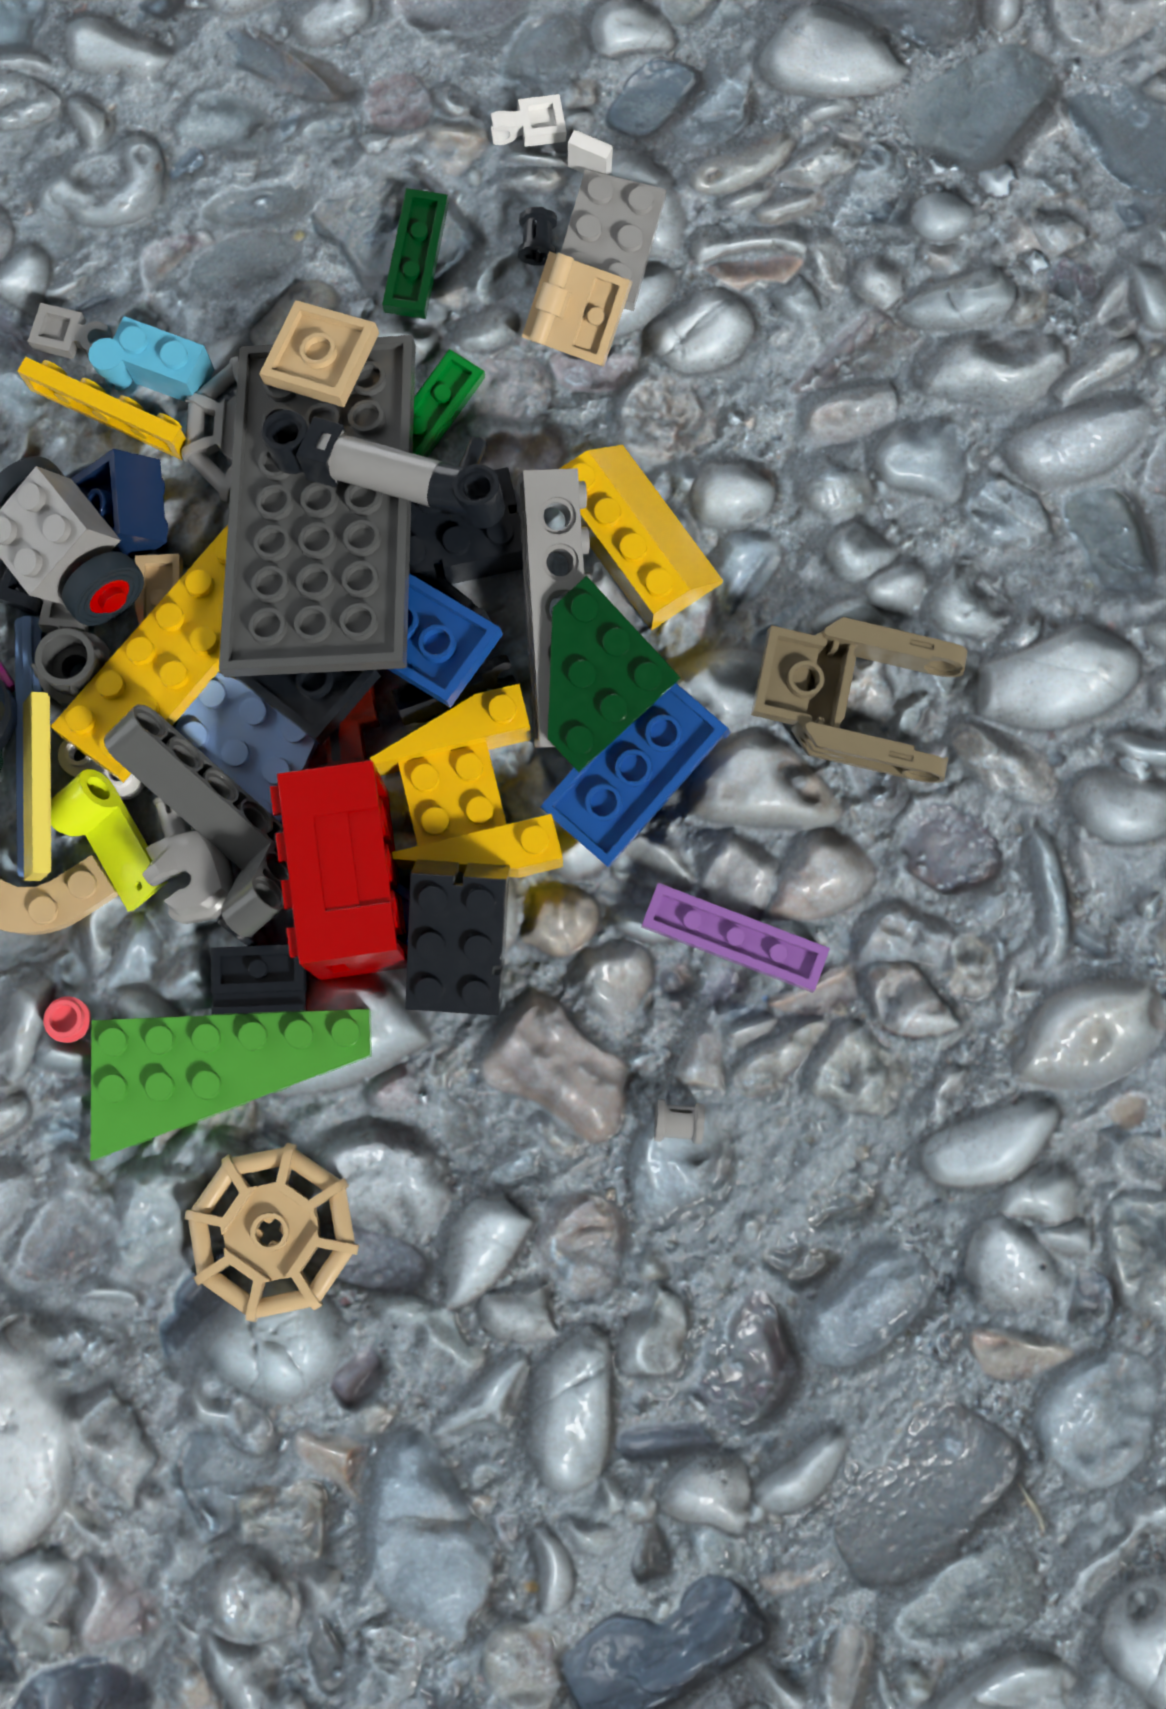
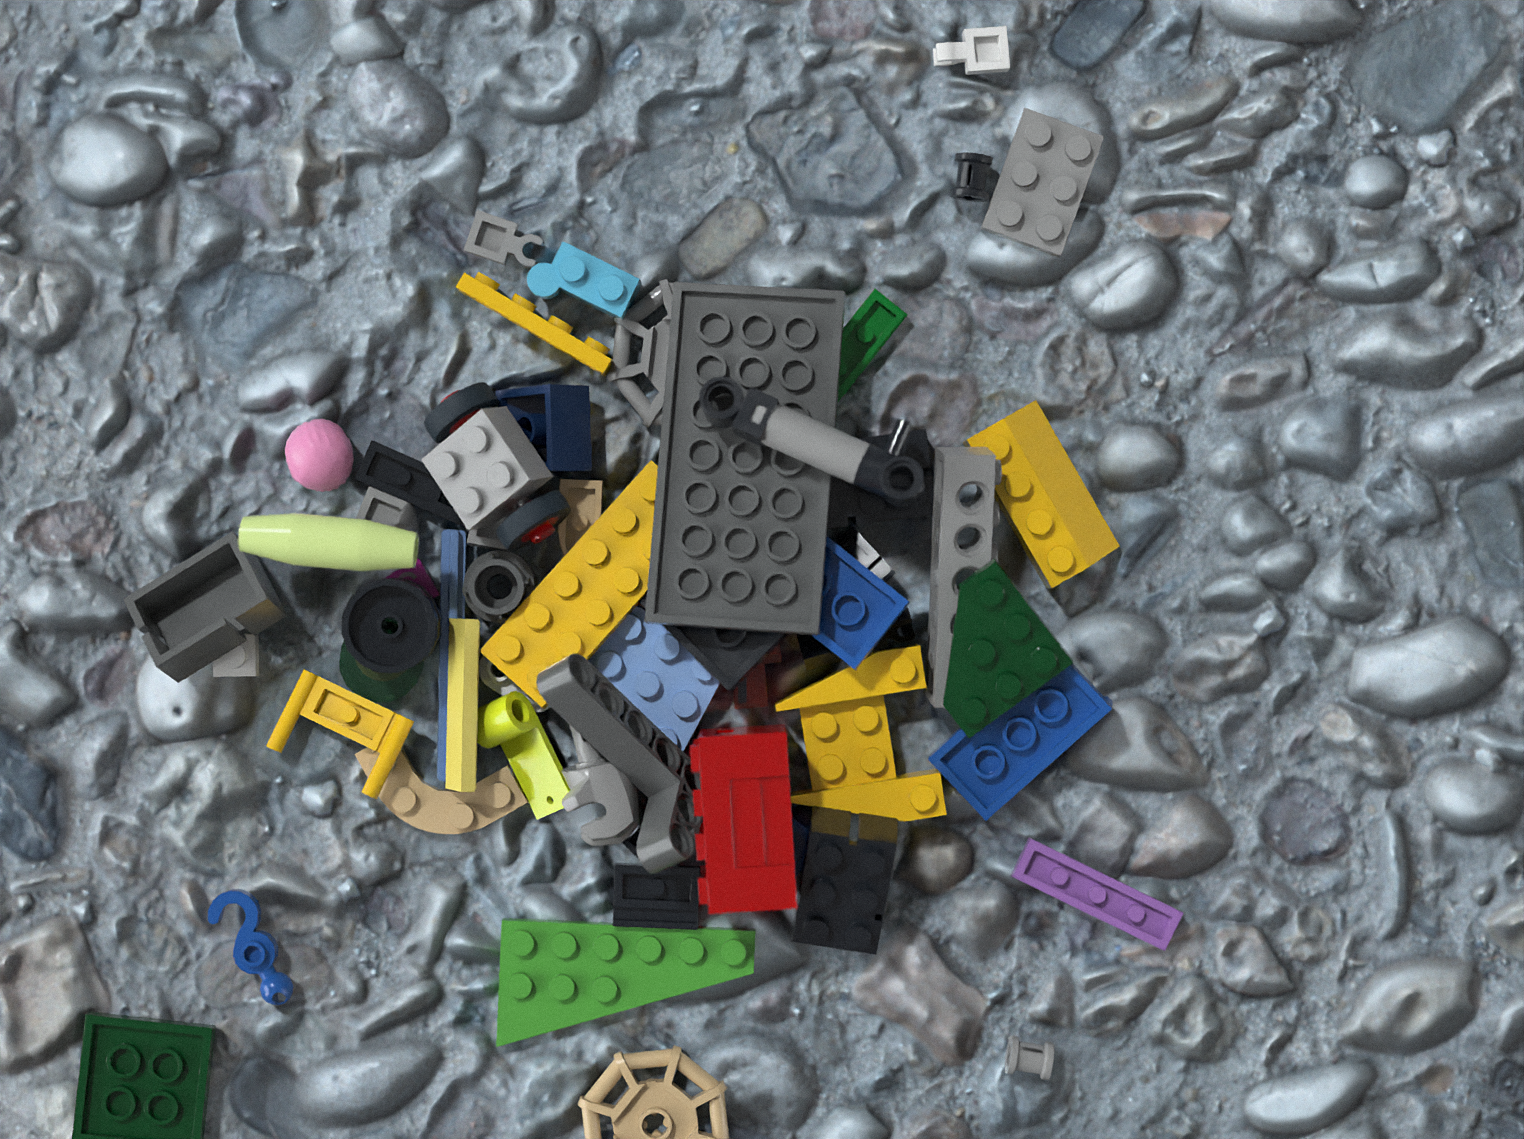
camera: 10 degrees right, 10 degrees up
coral plate [43,996,91,1043] -> none
tan plate [259,300,379,407] -> none
dark green plate [382,188,449,319] -> none
tan plate [522,251,633,367] -> none
white tile [568,130,613,175] -> none
dark tan plate [751,617,968,783] -> none

